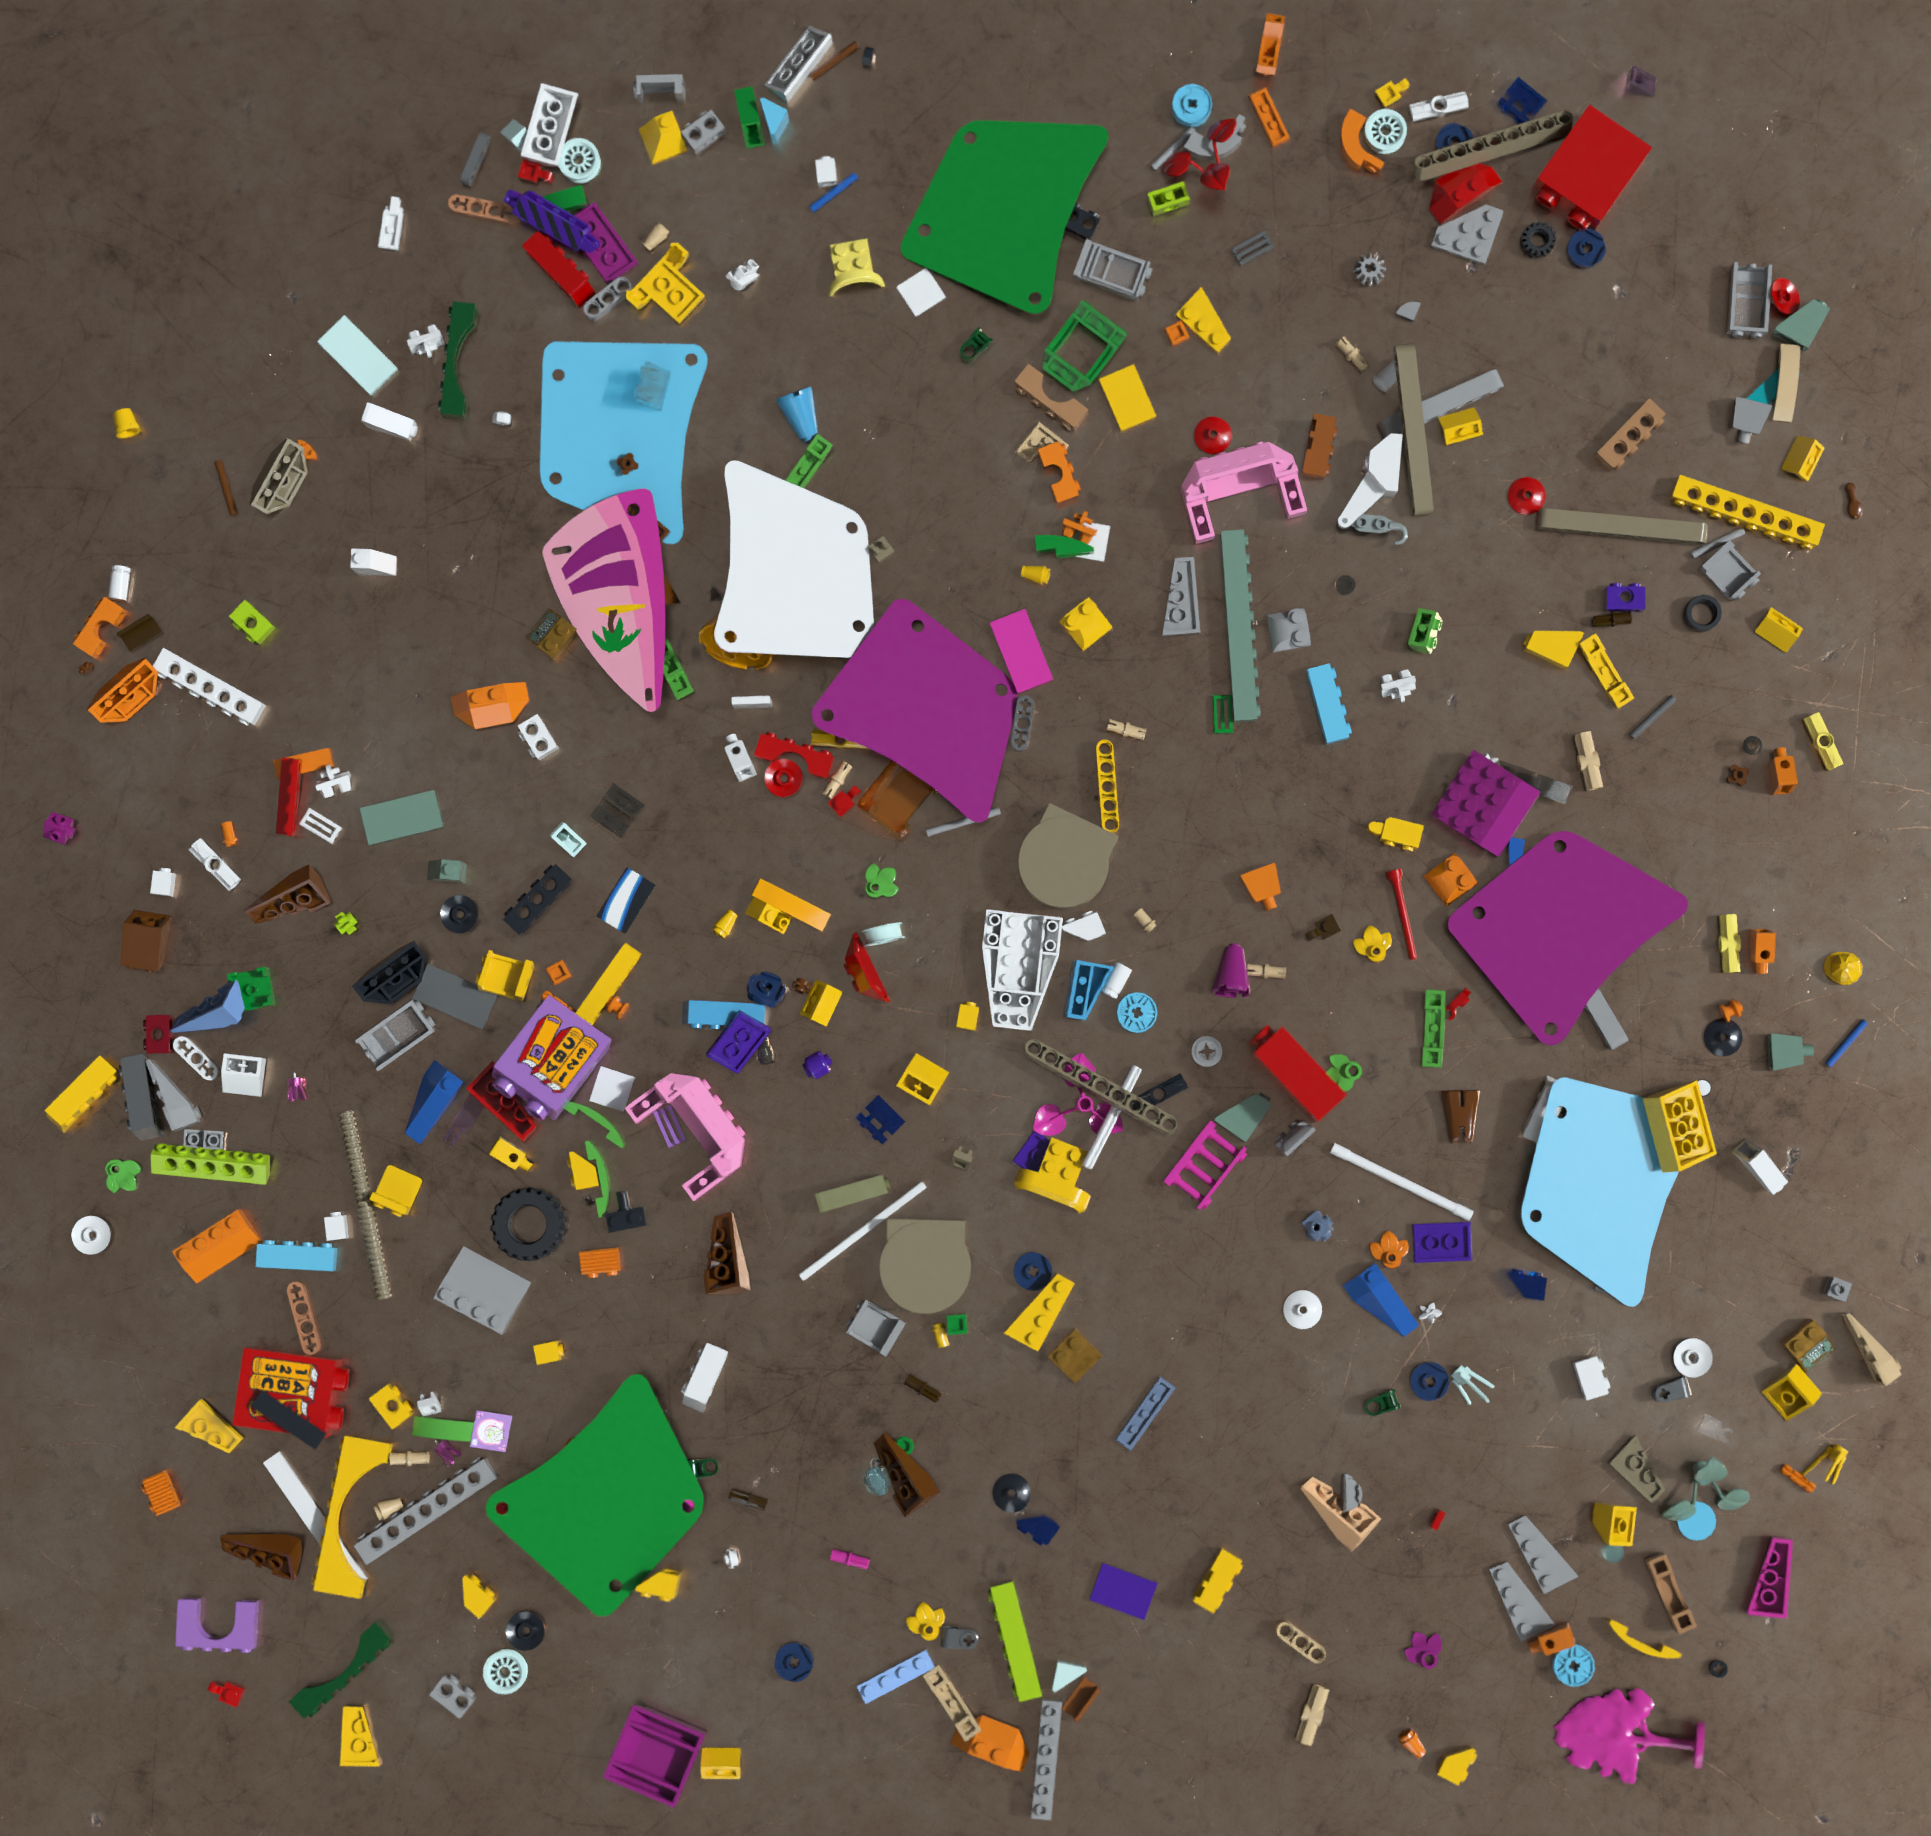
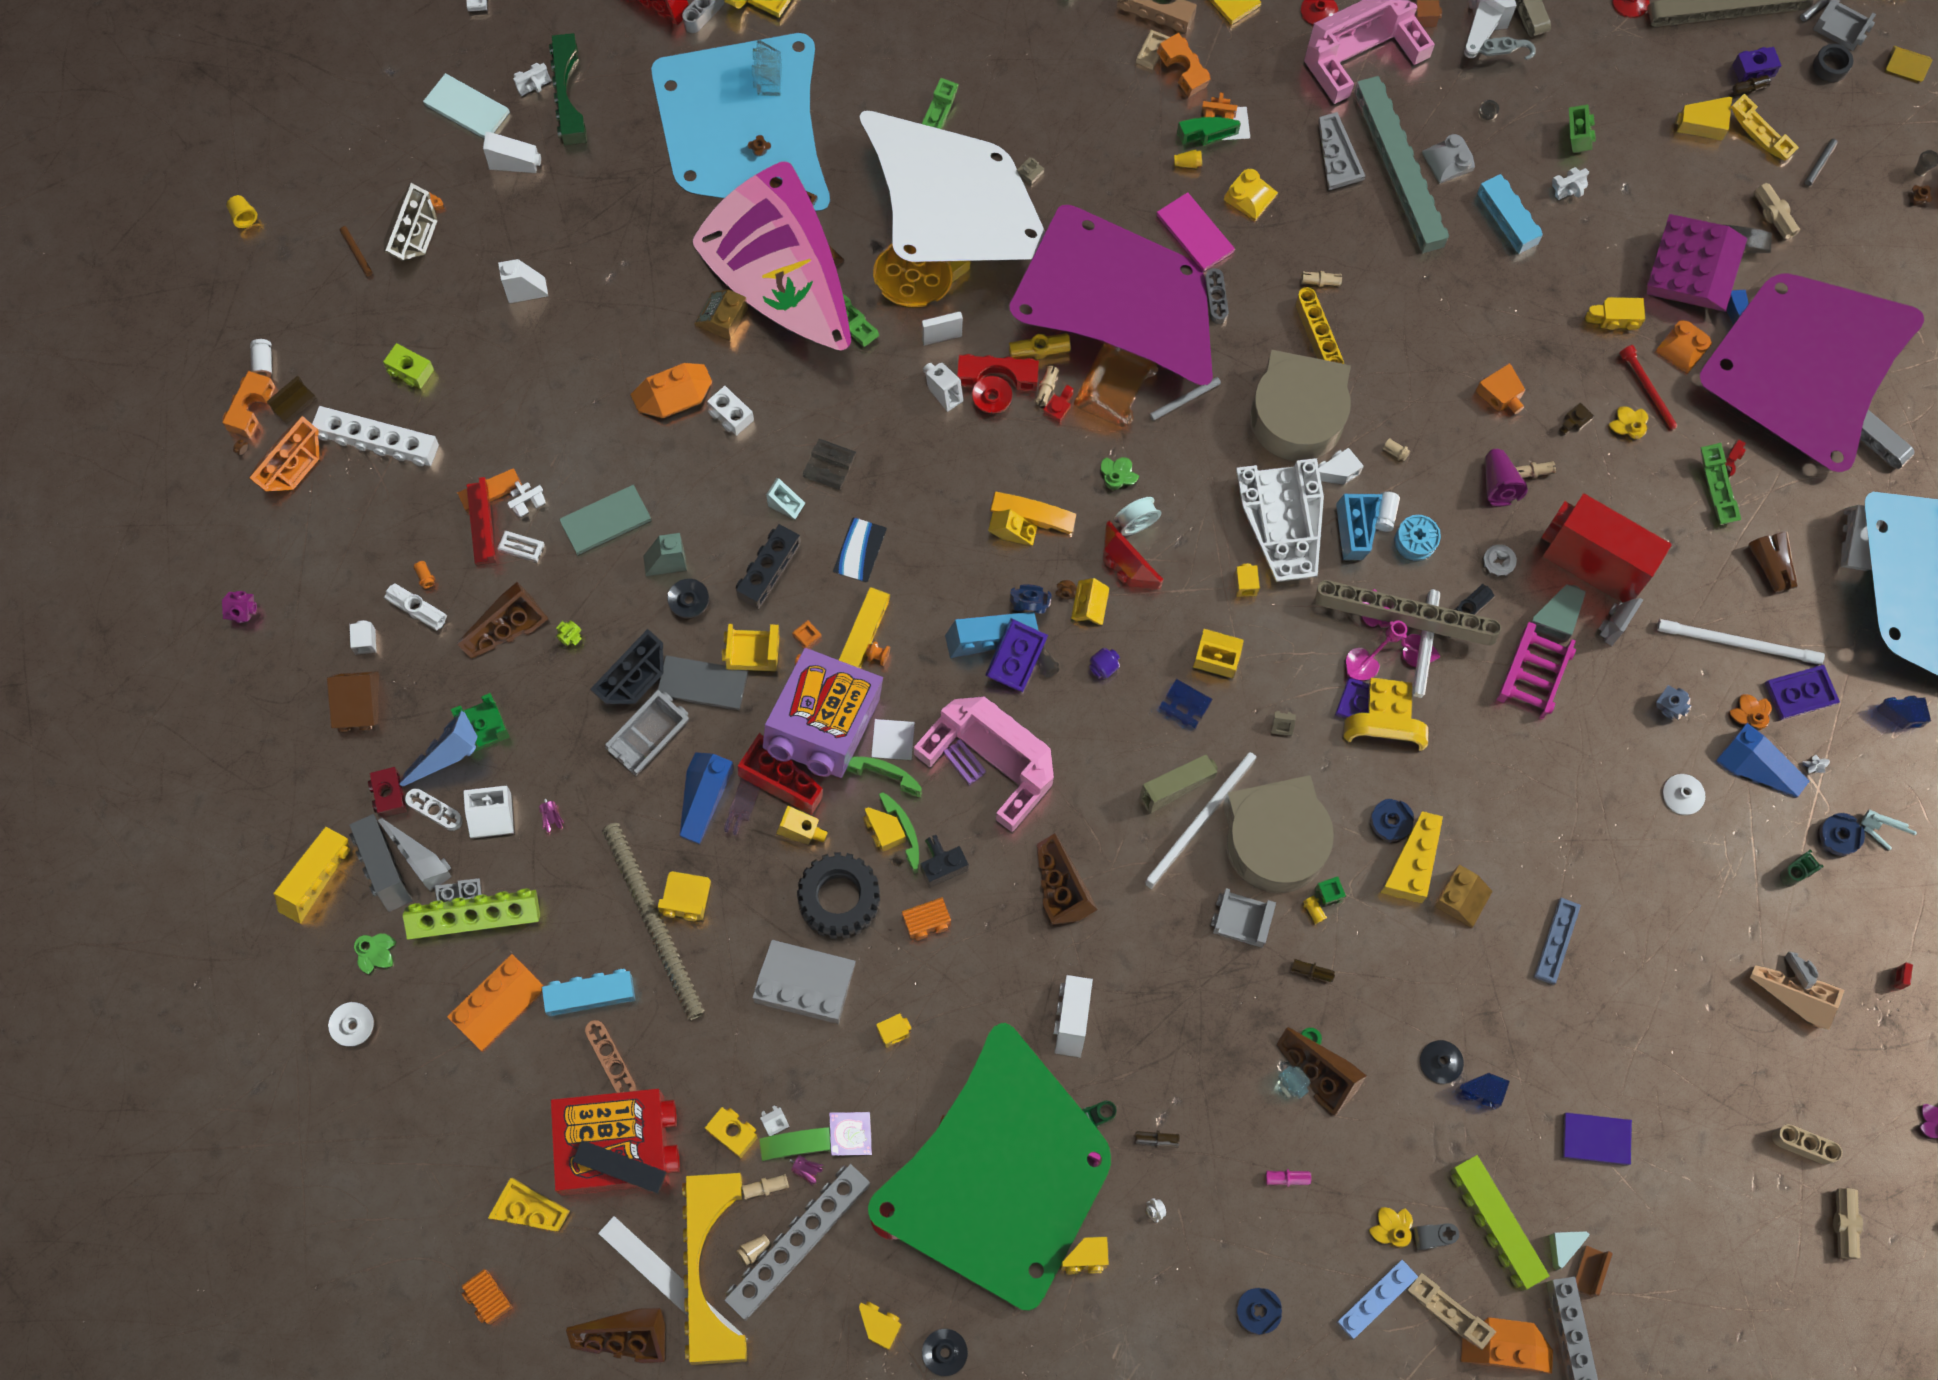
camera: 25 degrees left, 15 degrees down
white brick [324,1212,349,1241] -> none
white tile [492,412,511,425] -> none
yellow cone [712,909,738,939] -> none
dark azure cone [776,387,818,441] -> none
yellow wedge [1191,1547,1243,1614] -> none
green tile [1212,695,1233,734] -> none

